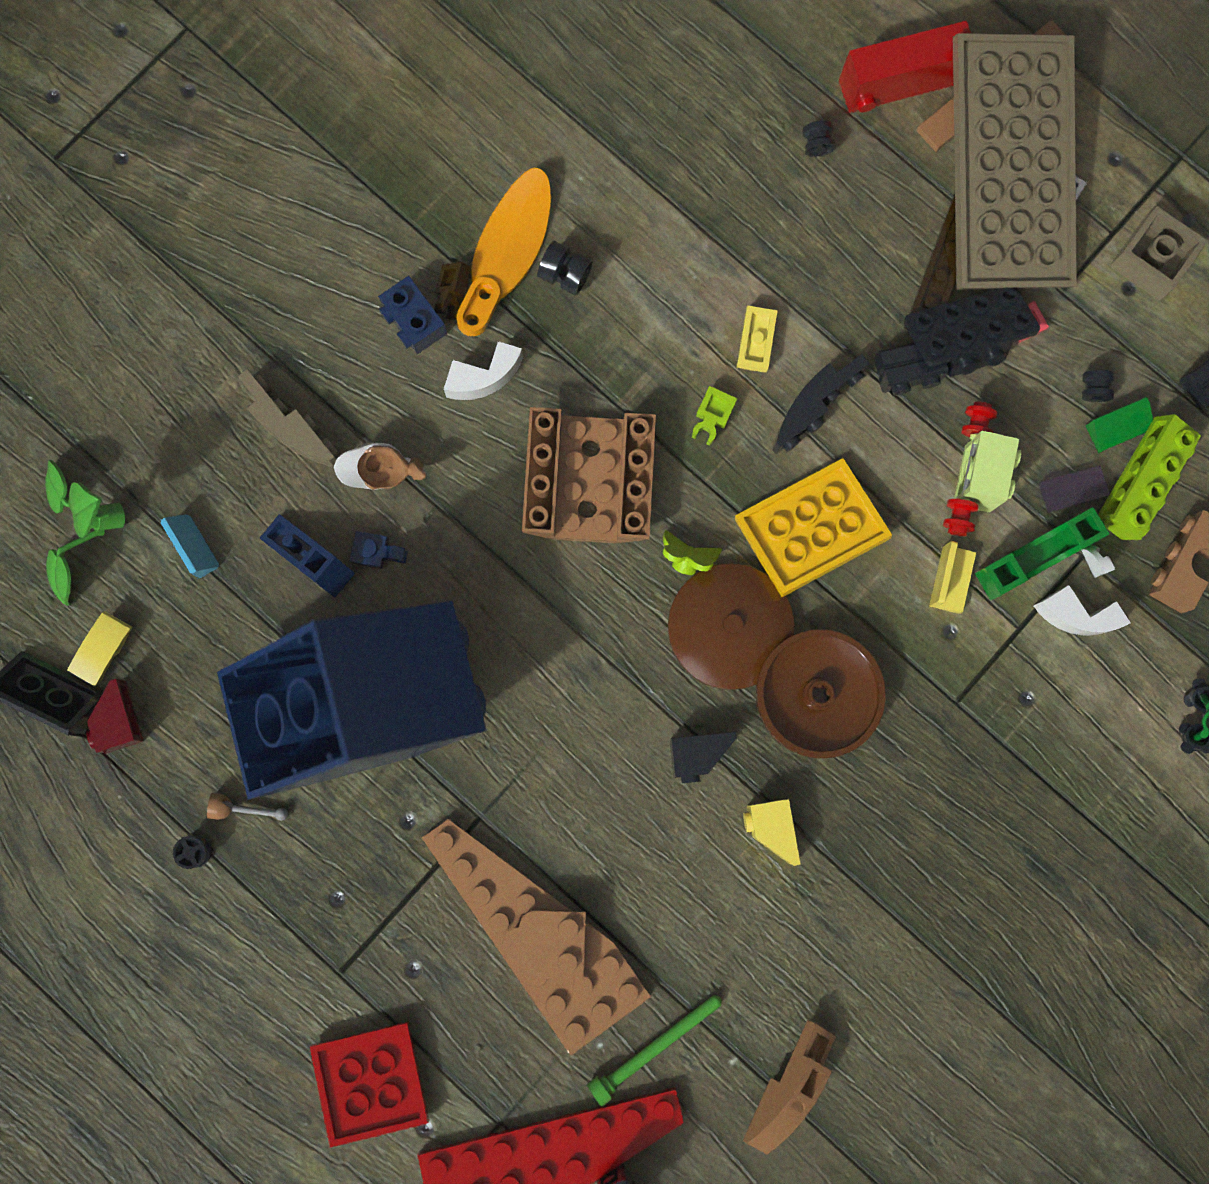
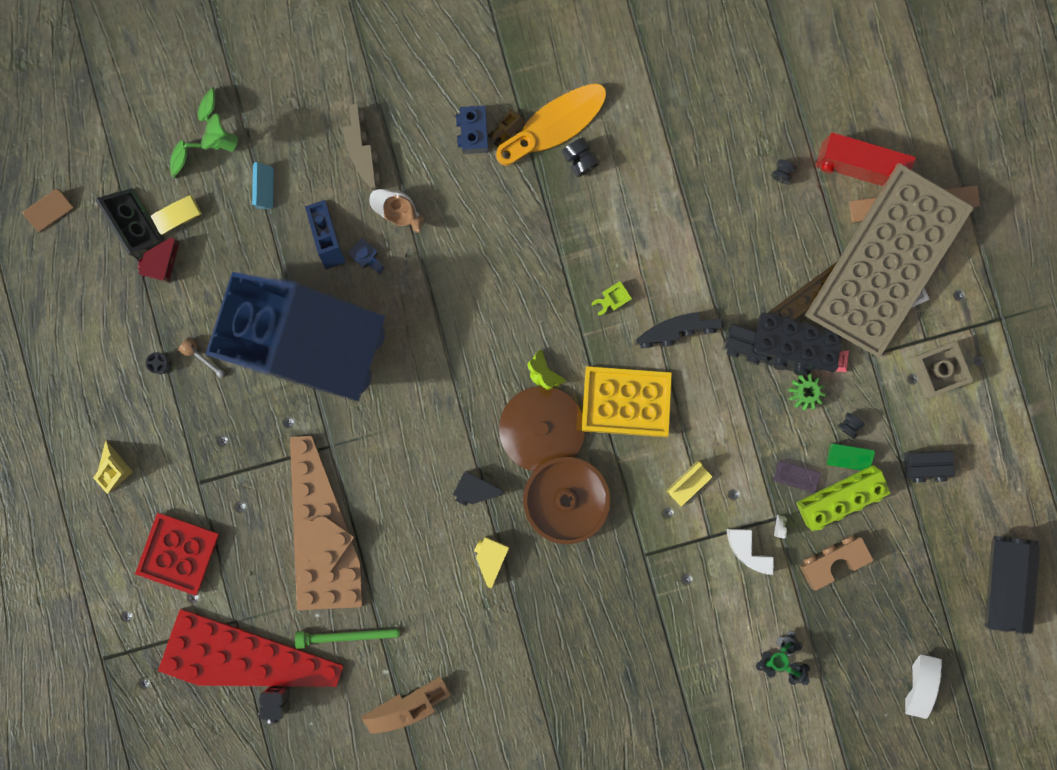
camera: 40 degrees right, 5 degrees up
white brick [444,342,523,400] -> none
medium nougat slope [522,407,656,543] -> none
light yellow plate [736,305,777,373] -> none
yellowish green brick [943,401,1021,536] -> none
green arch [974,507,1110,601] -> none
none -> light yellow slope [94,440,133,494]
none -> bright green gear [788,374,826,411]

